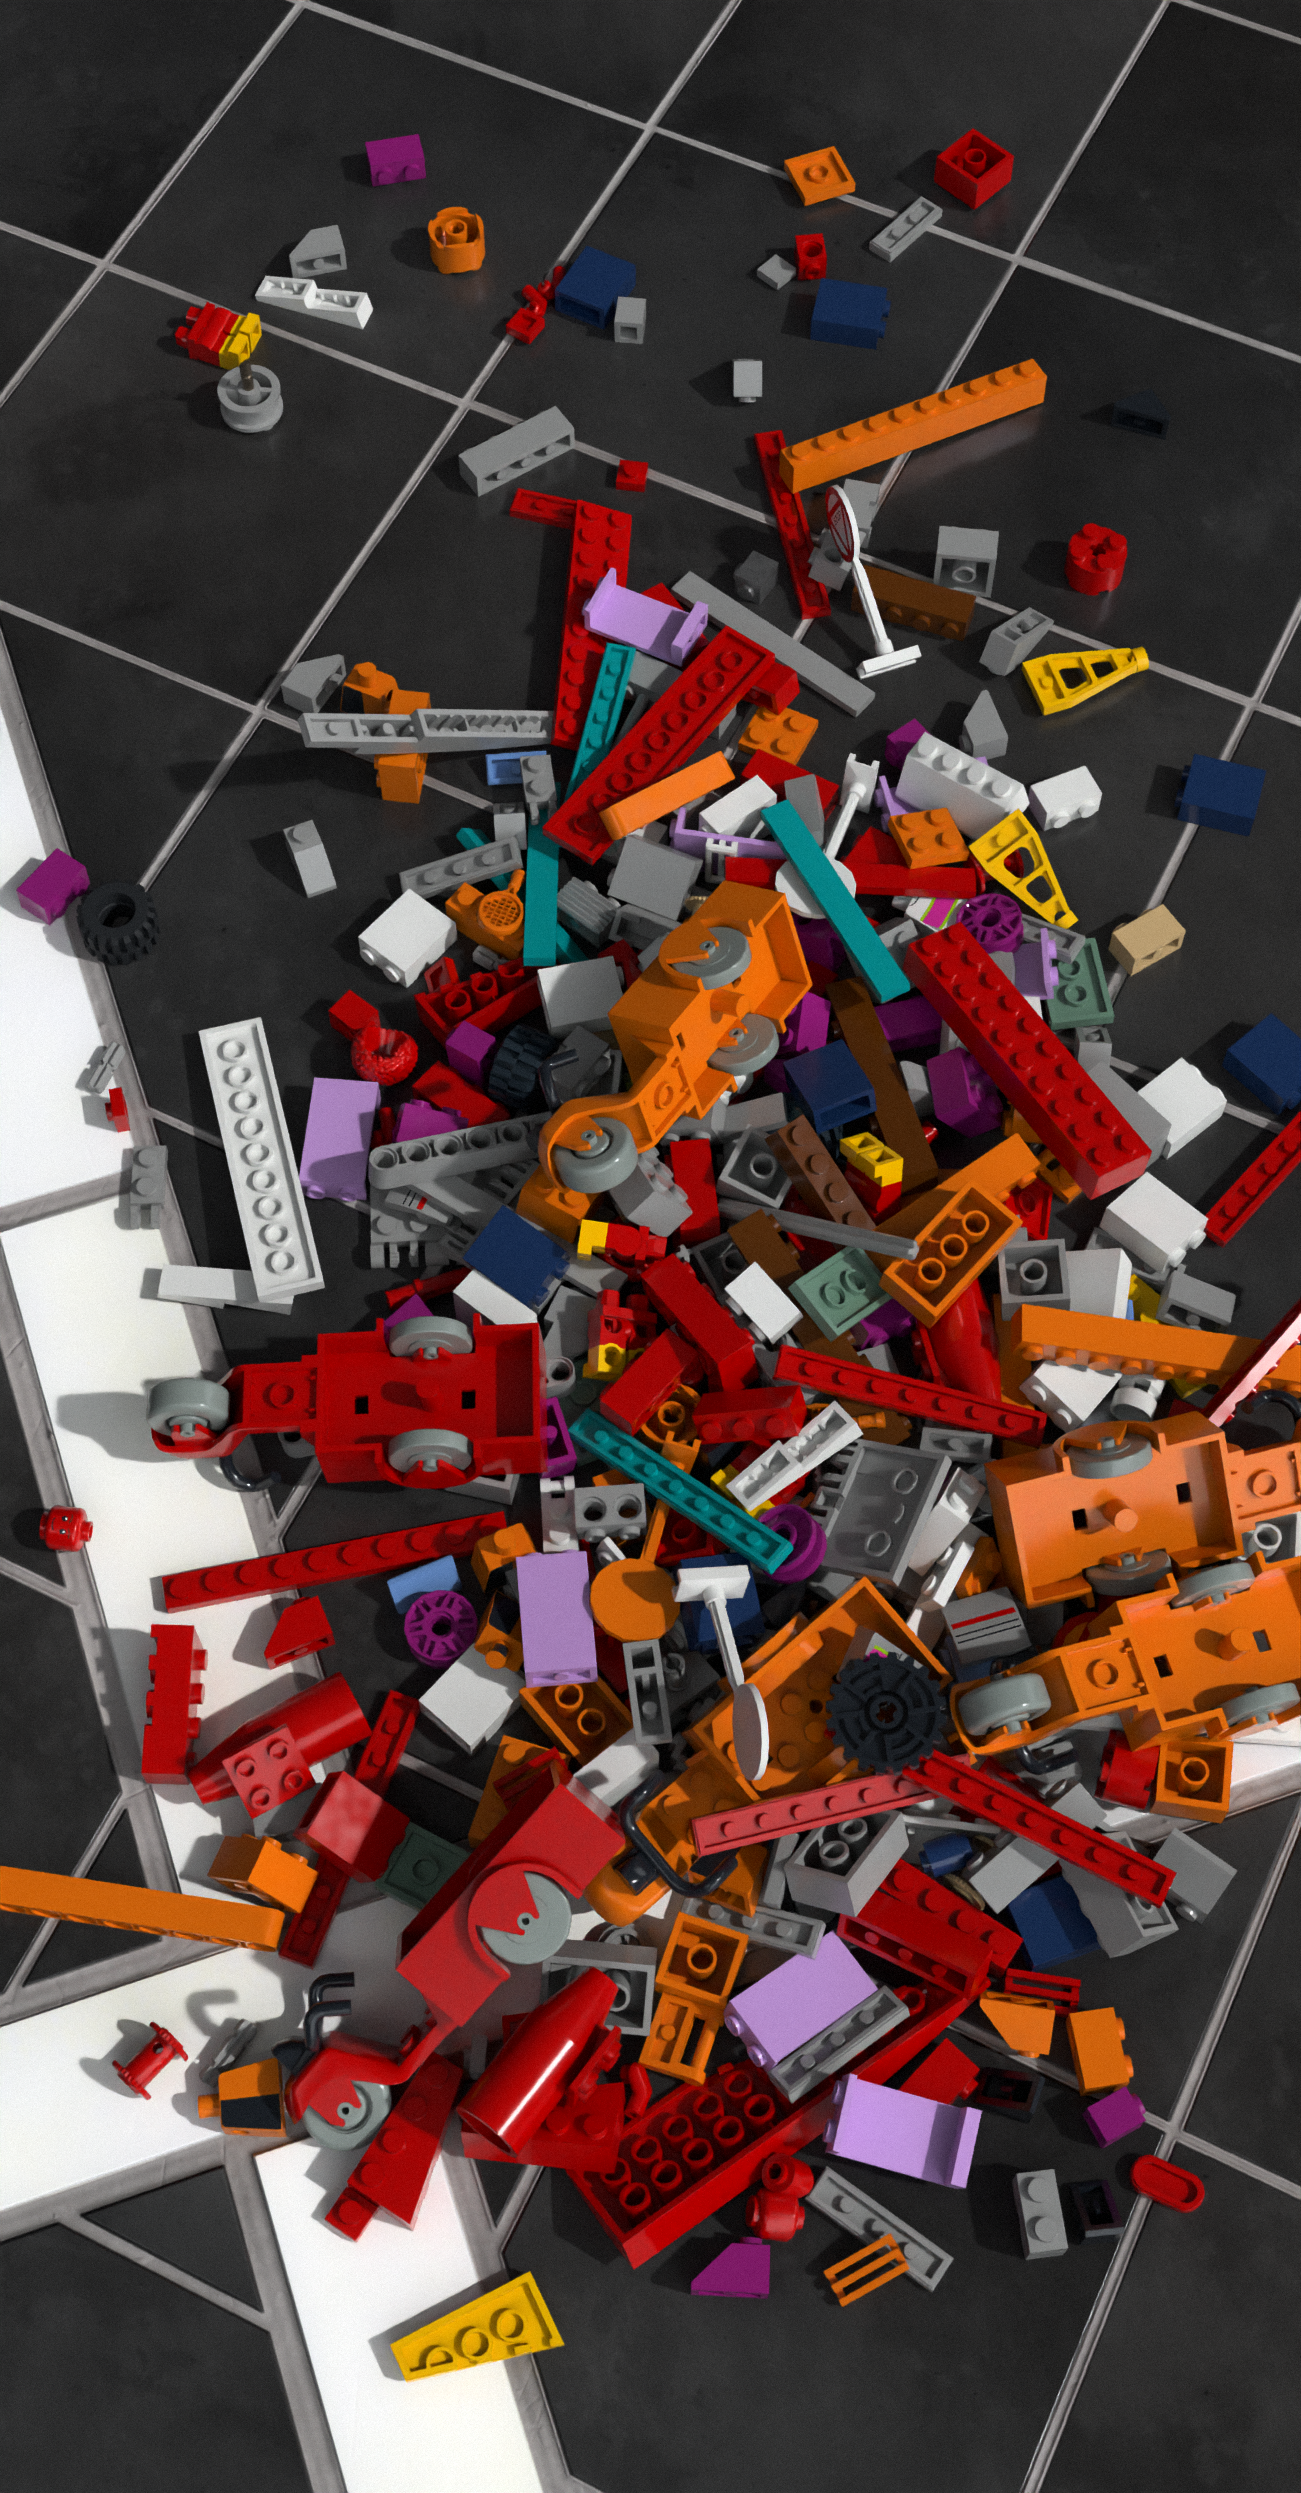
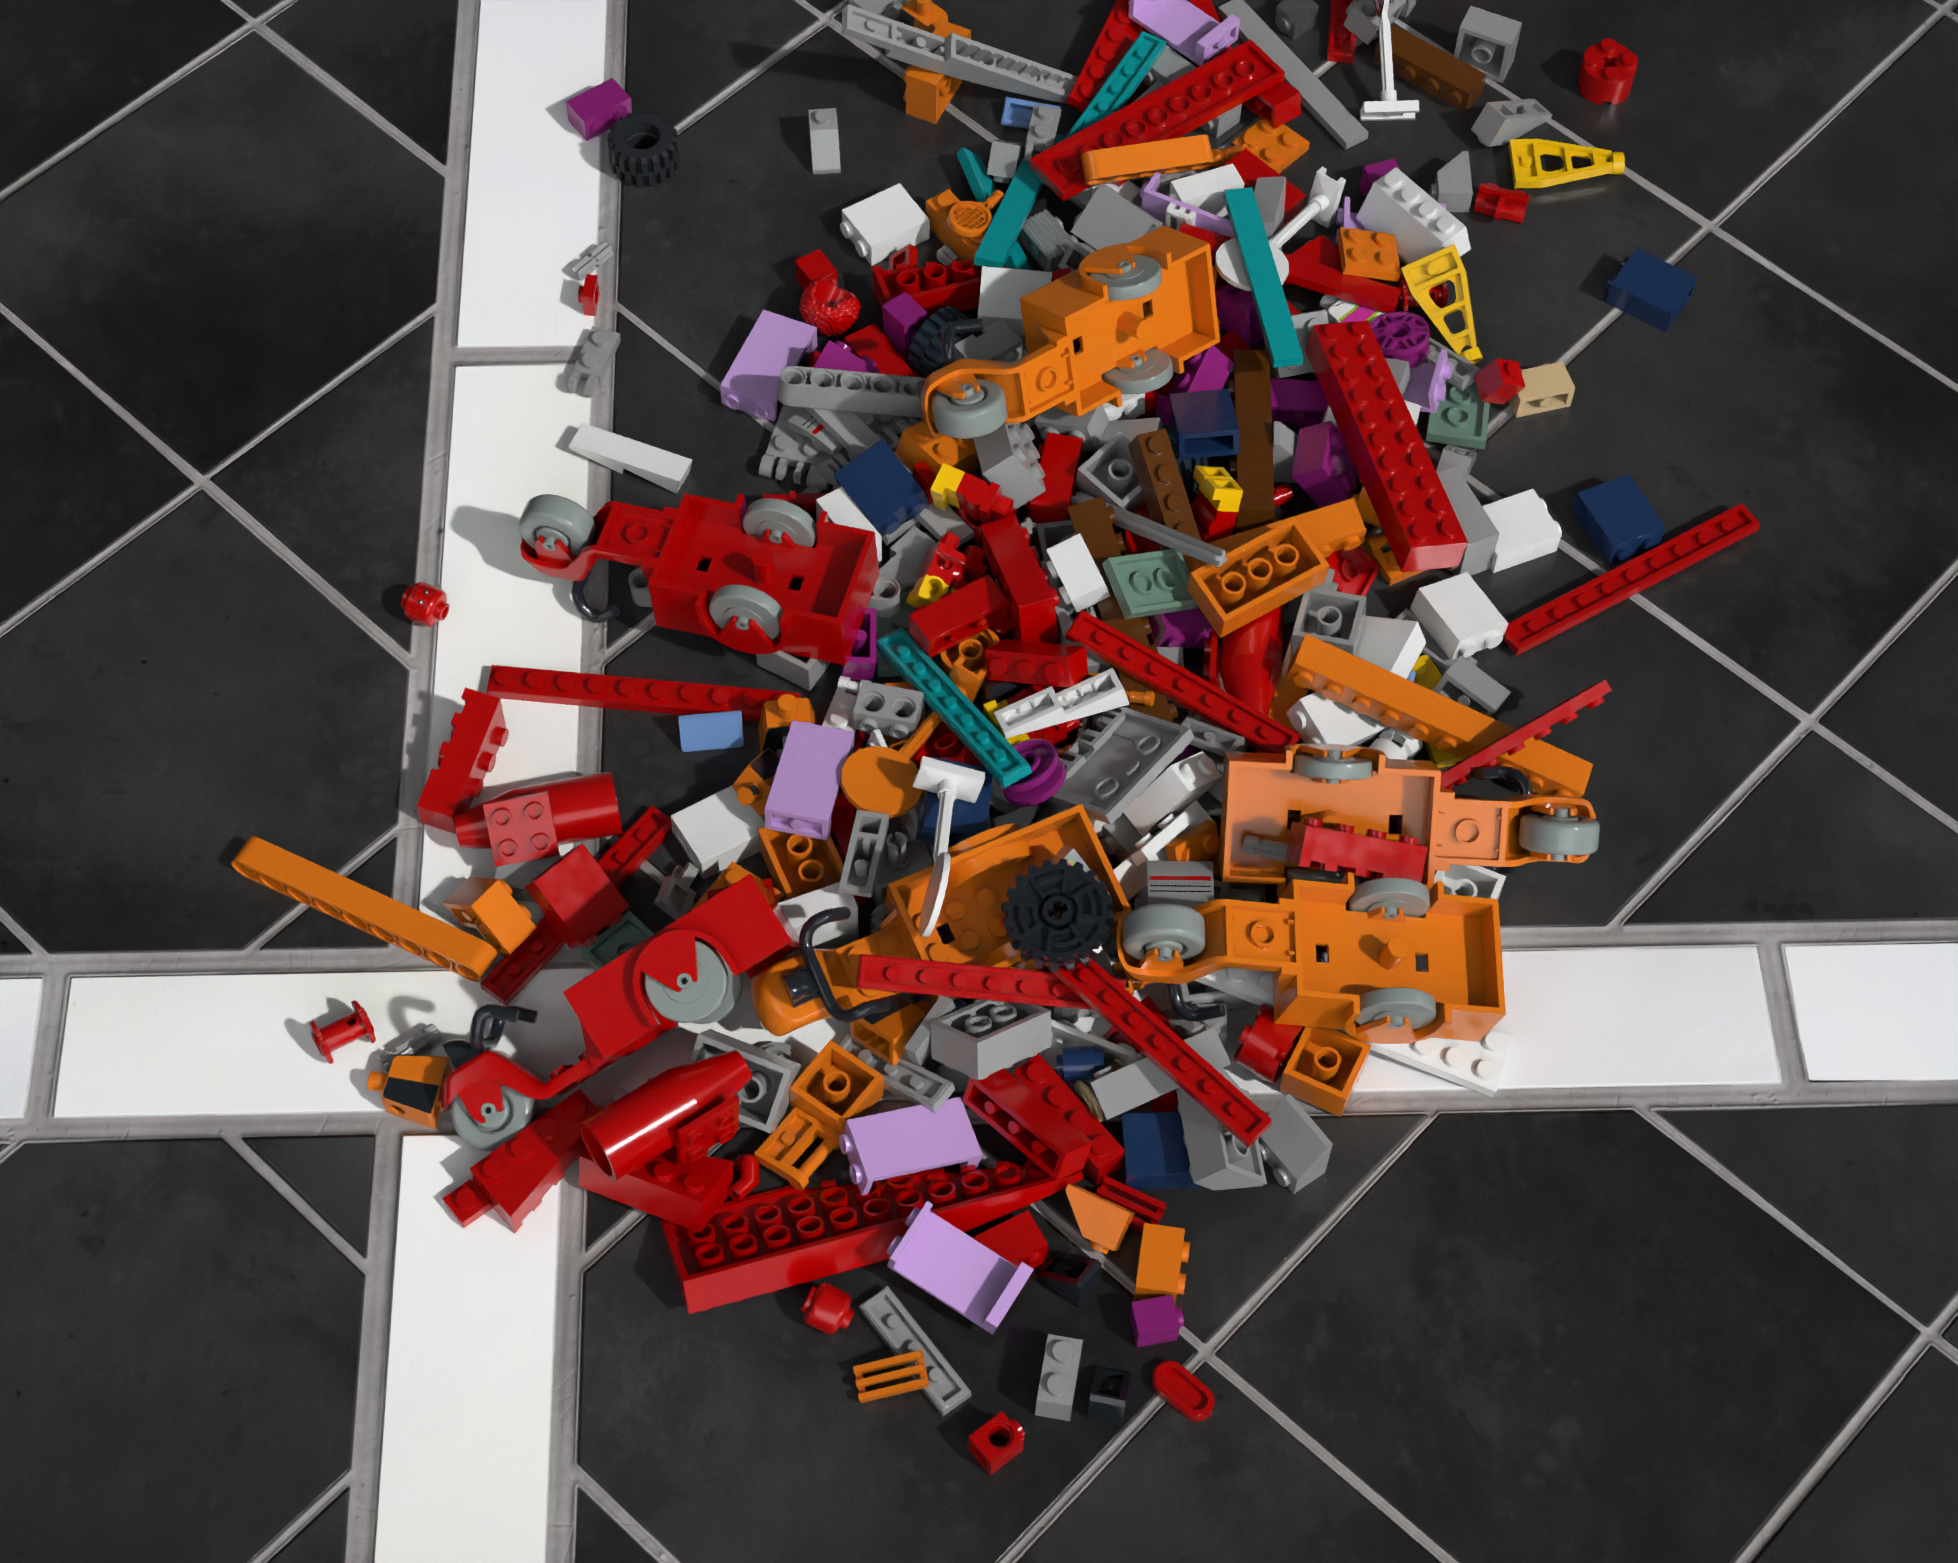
camera: 15 degrees right, 5 degrees down
white plate [198,1017,325,1303] -> none
red slope [264,1595,336,1670] -> none
yellow wing [390,2271,564,2383] -> none
light grey tile [399,836,523,899] -> none
magenta wheel [404,1590,479,1670] -> none
magenta slope [691,2237,770,2299] -> none
red brick [762,2153,814,2199] -> none
light grey tile [767,1985,910,2104] -> none
white brick [1028,766,1102,831] -> none
none -> light grey plate [654,862,698,921]
none -> red tile [912,461,936,505]
none -> red brick [968,1411,1025,1476]
none -> orange arm [1212,143,1249,168]
none -> light grey axle [1242,836,1293,864]
none -> red wedge [1285,817,1428,883]
none -> red hips [1473,183,1530,223]
none -> red brick [1474,358,1526,405]

